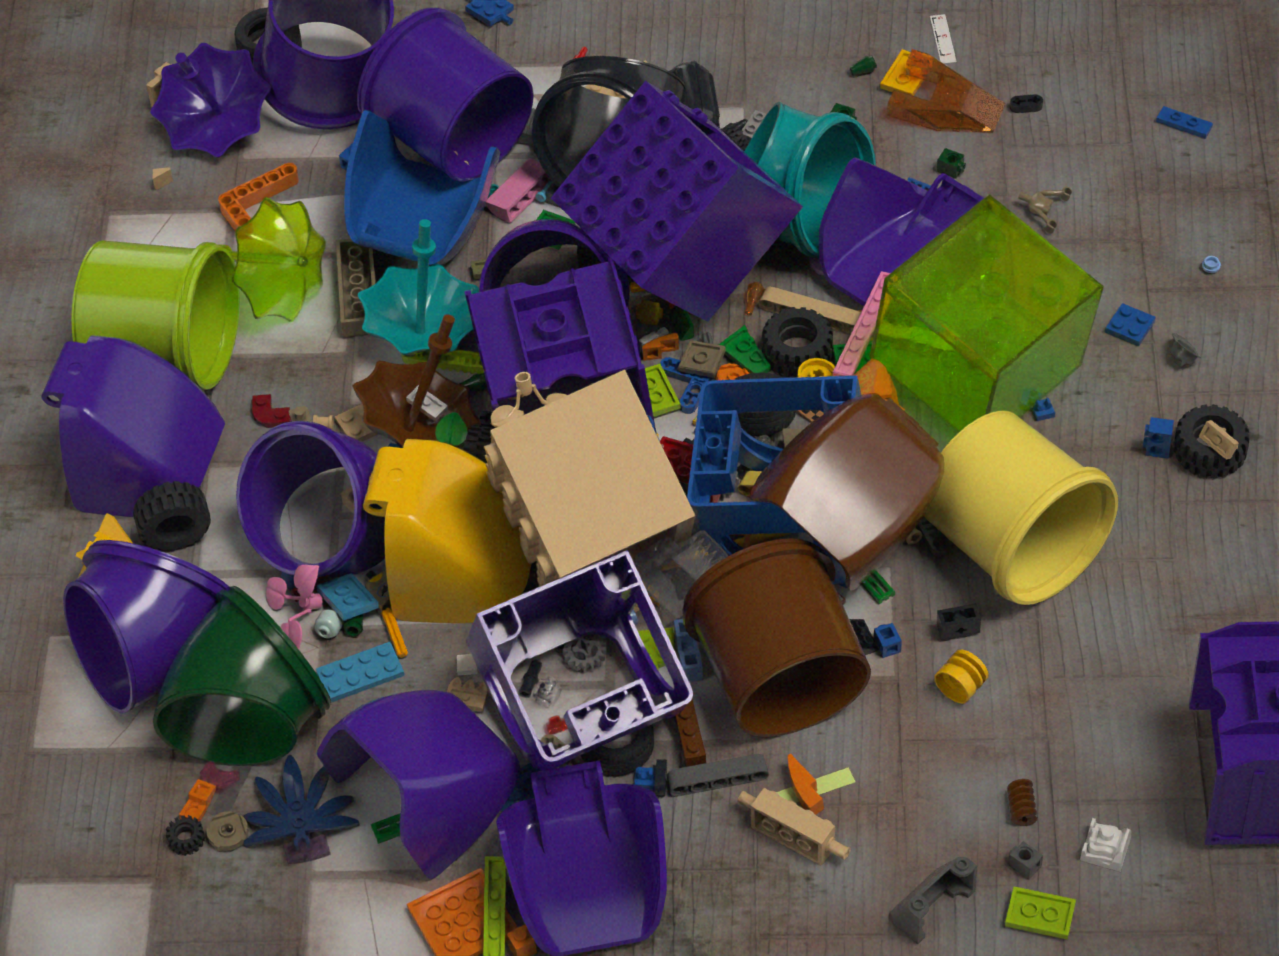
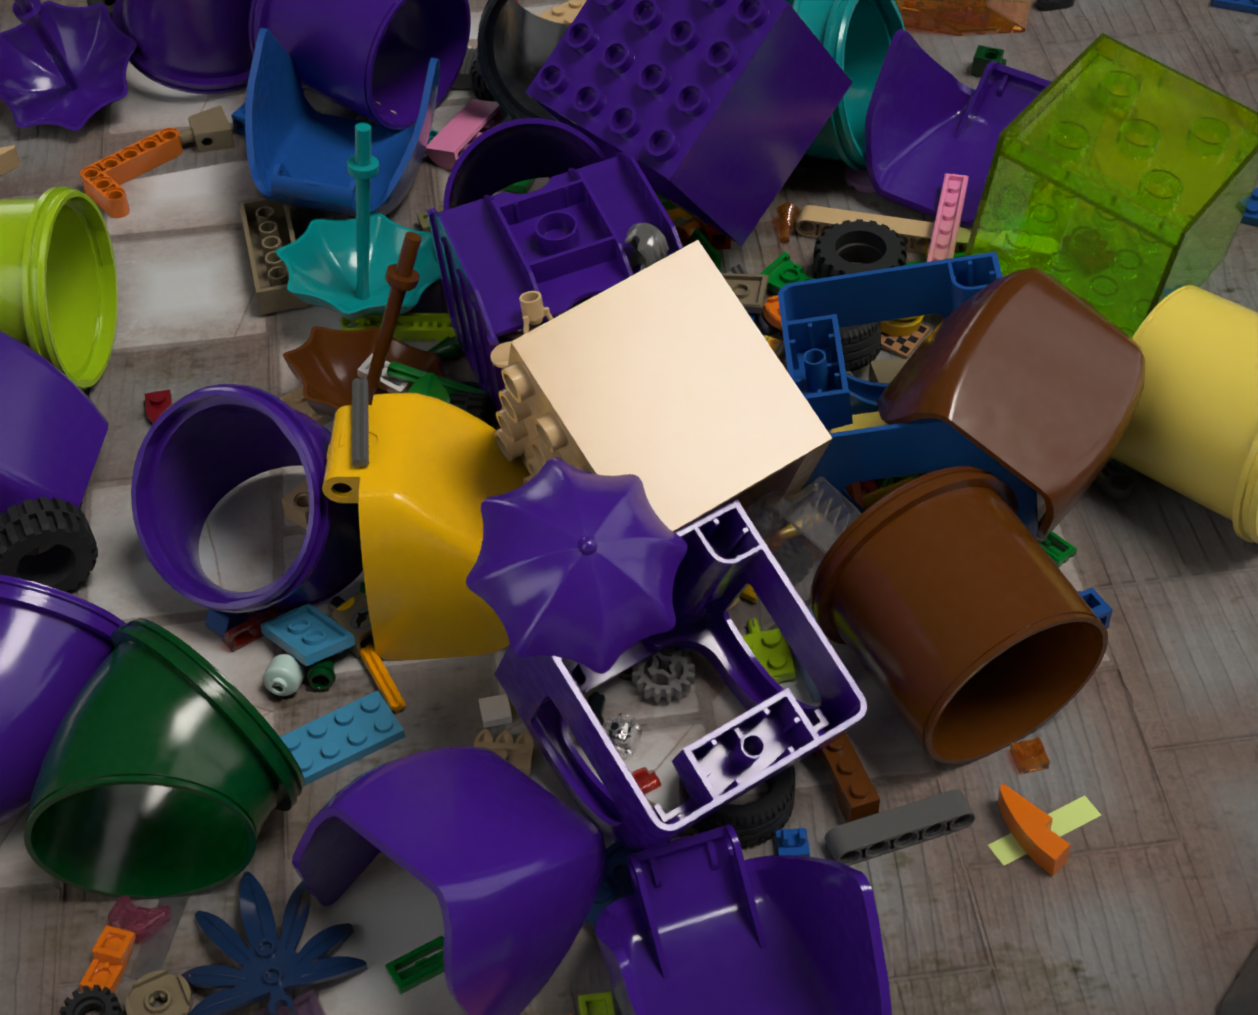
camera: 10 degrees left, 5 degrees down
clear neon green piece [219,197,326,322] -> none
bright pink plant [266,565,323,649] -> none
black beam [655,759,667,795] -> none
tan brick [738,788,851,866] -> none
yellow wheel [934,649,989,704] -> none
black brick [937,603,981,640] -> none
none -> dark tan torso [179,105,235,152]
none -> dark grey axle [352,378,369,468]
none -> green axle [387,361,486,396]
none -> dark purple piece [466,458,688,674]
none -> dark grey hair [625,223,669,271]
none -> clear orange tile [1010,737,1050,775]

